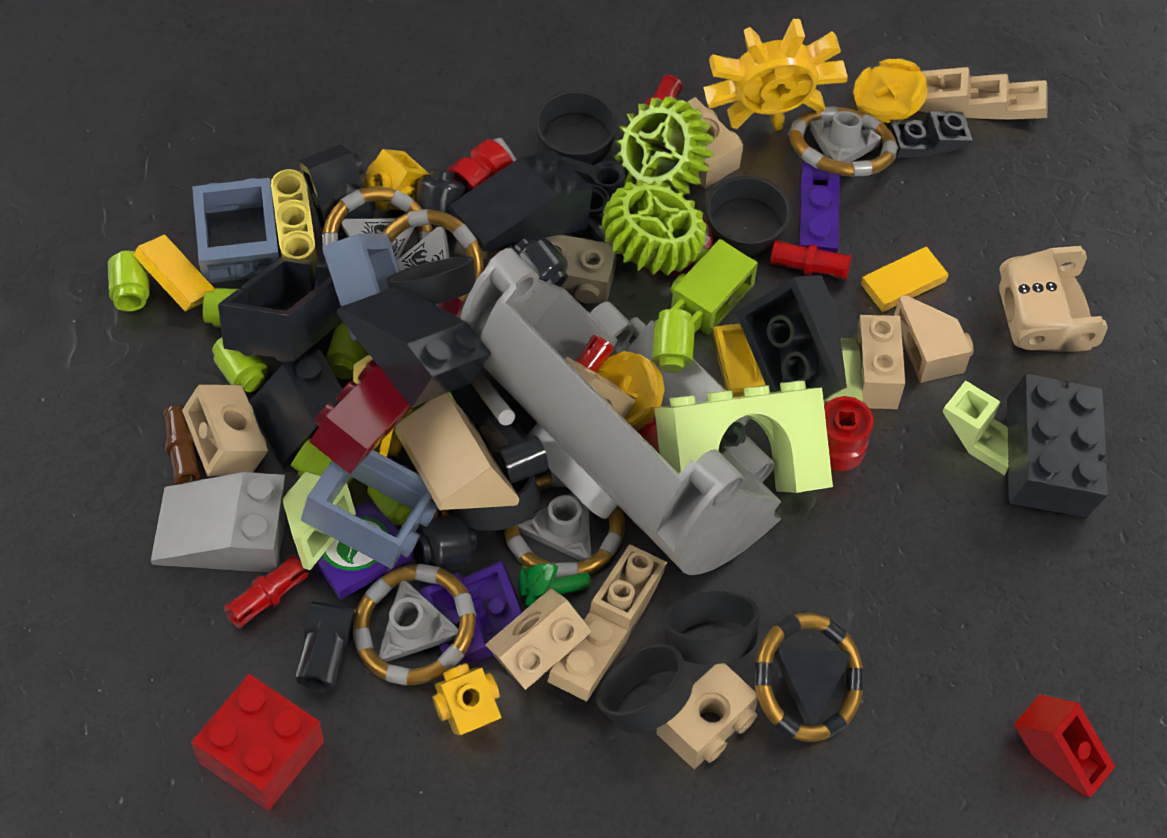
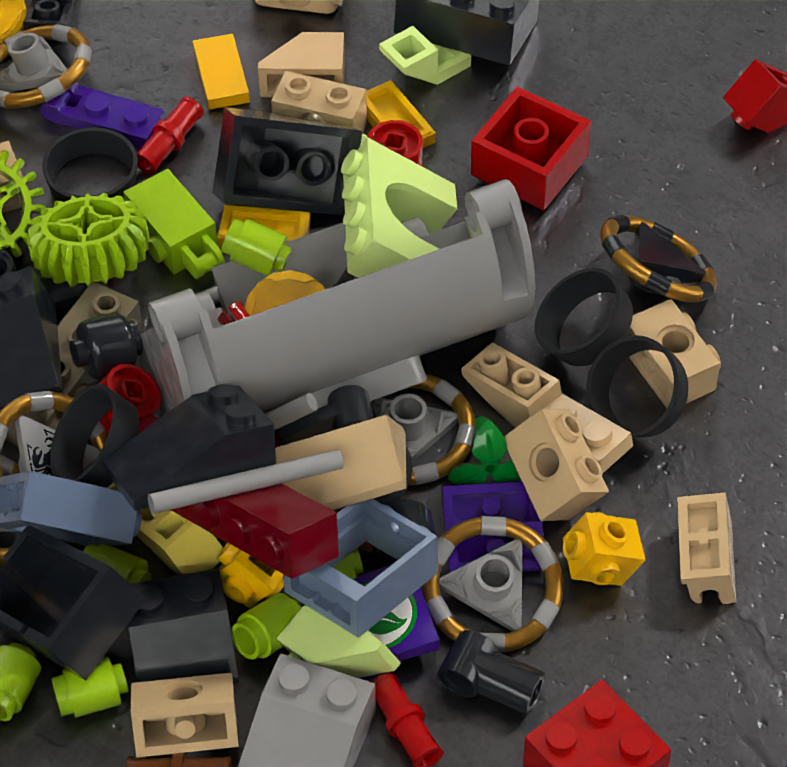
camera: 70 degrees left, 5 degrees down
none -> light grey bar [148,450,344,514]
none -> yellow tile [366,80,436,148]
none -> red brick [471,86,591,210]
none -> tan hinge [677,492,736,604]

